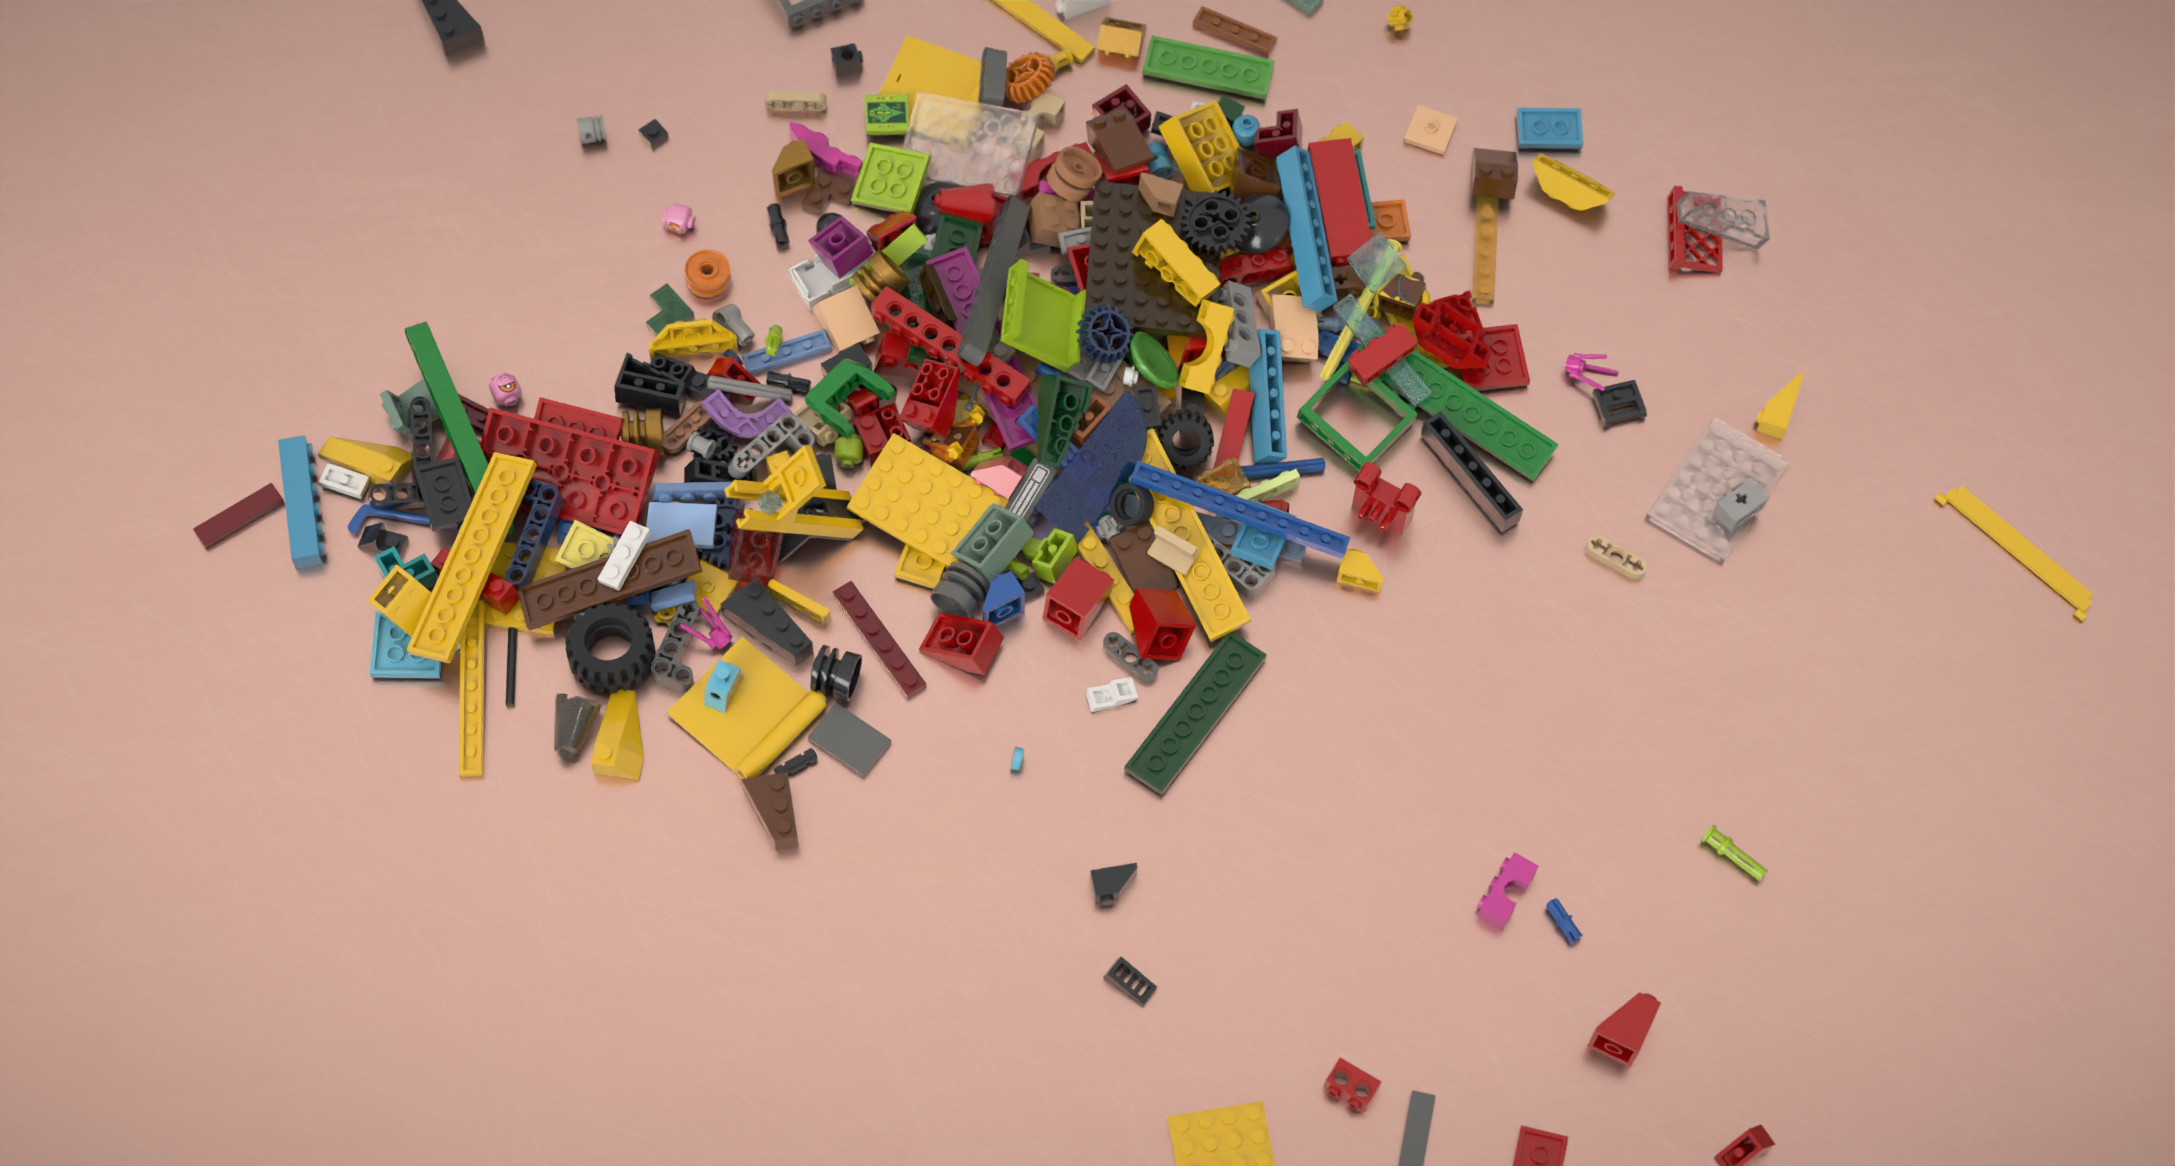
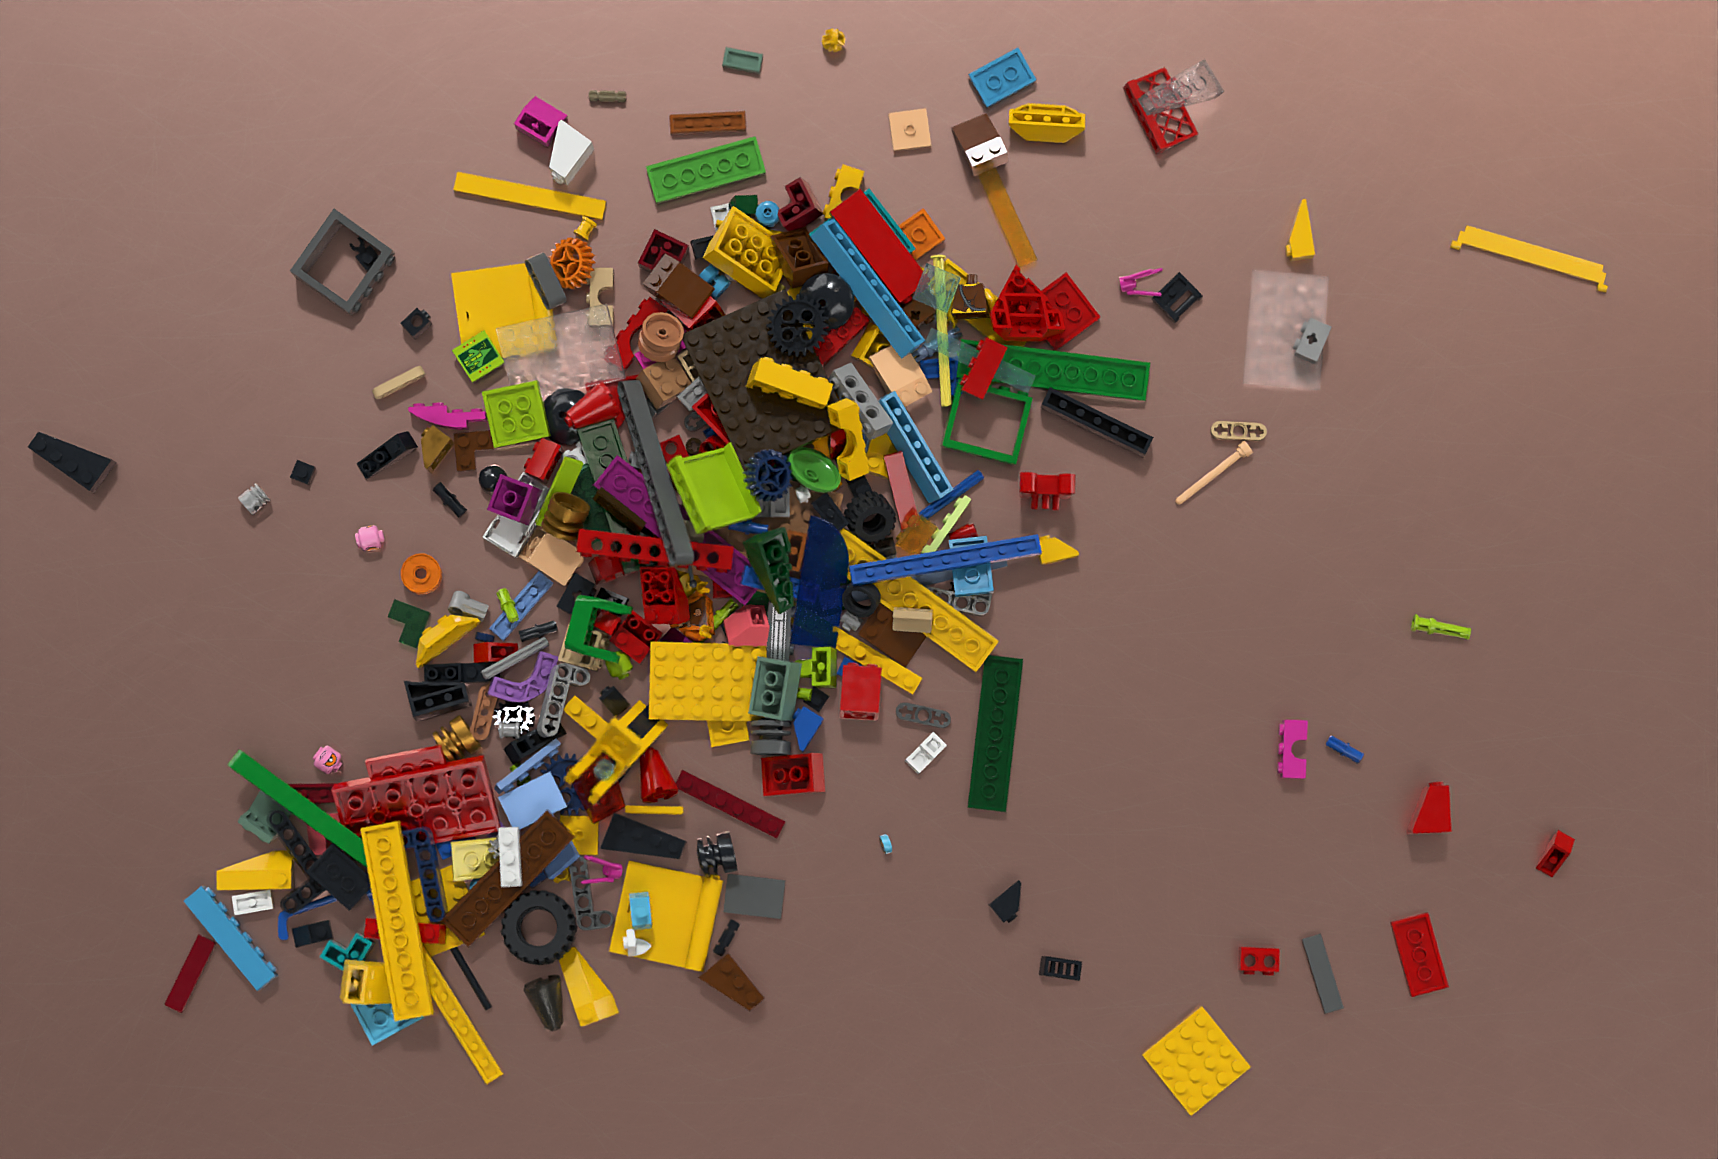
camera: 30 degrees left, 20 degrees up
slope [1097,17,1147,59] -> none
red slope [1129,588,1196,660] -> none
medium nougat slope [1138,172,1183,217] -> none
none -> black slope [356,431,418,480]
none -> white plate [623,929,651,957]
none -> red cone [640,747,679,803]
none -> light nougat piece [1175,441,1253,505]

